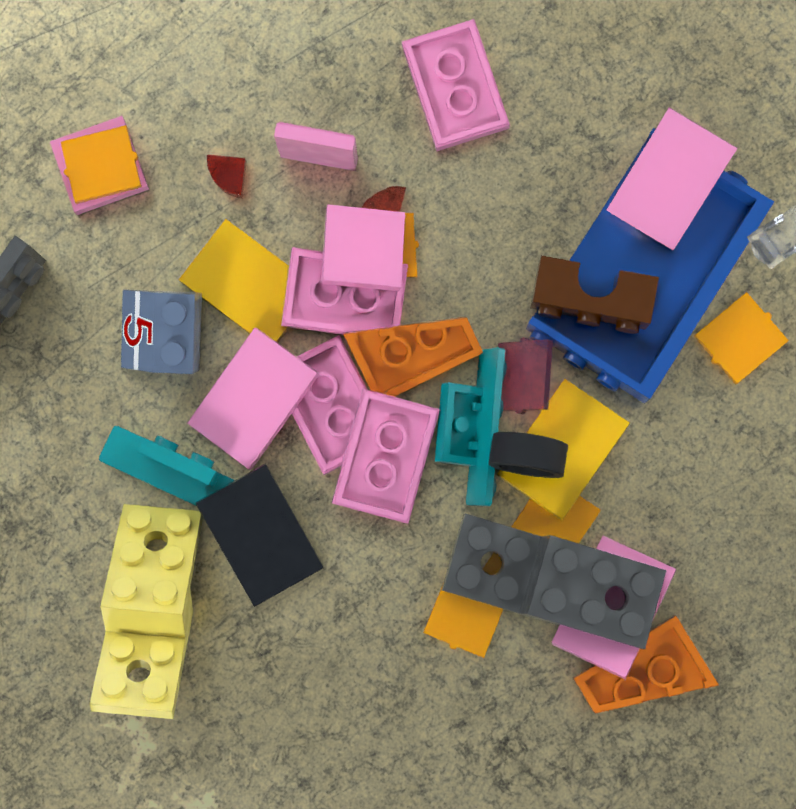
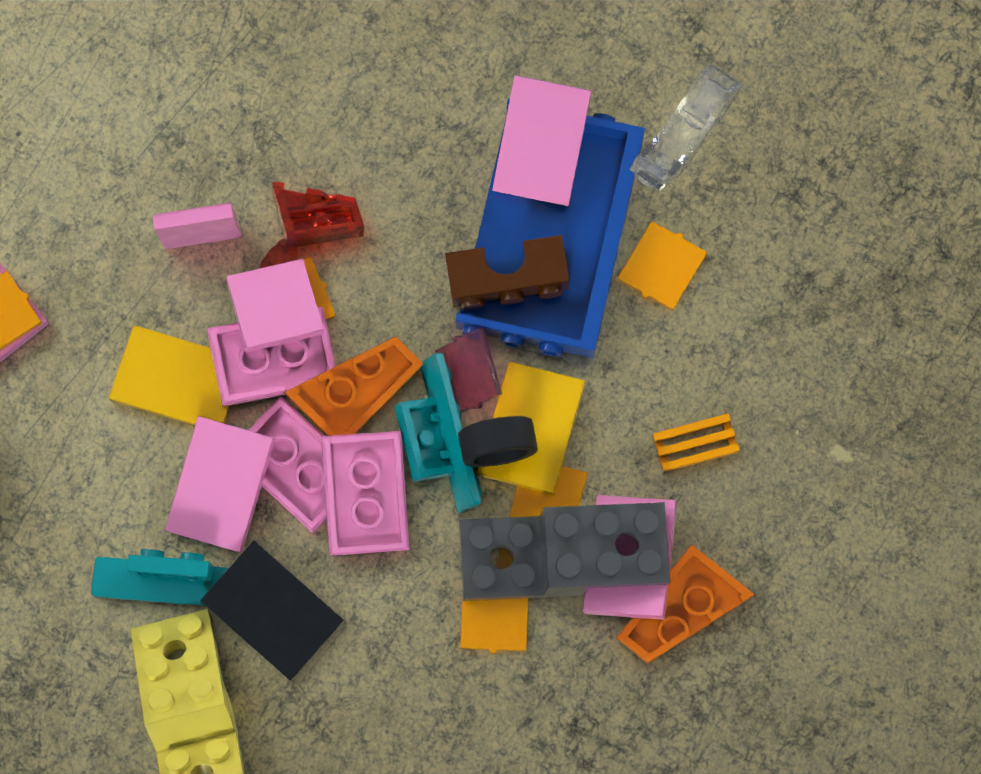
camera: 20 degrees left, 5 degrees down
sand blue slope [121,290,202,374] -> none
clear red tile [207,155,247,199] -> none
bright pink tile [402,19,510,151] -> none
none -> clear red wing [272,181,364,248]
none -> light orange tile [652,413,740,473]

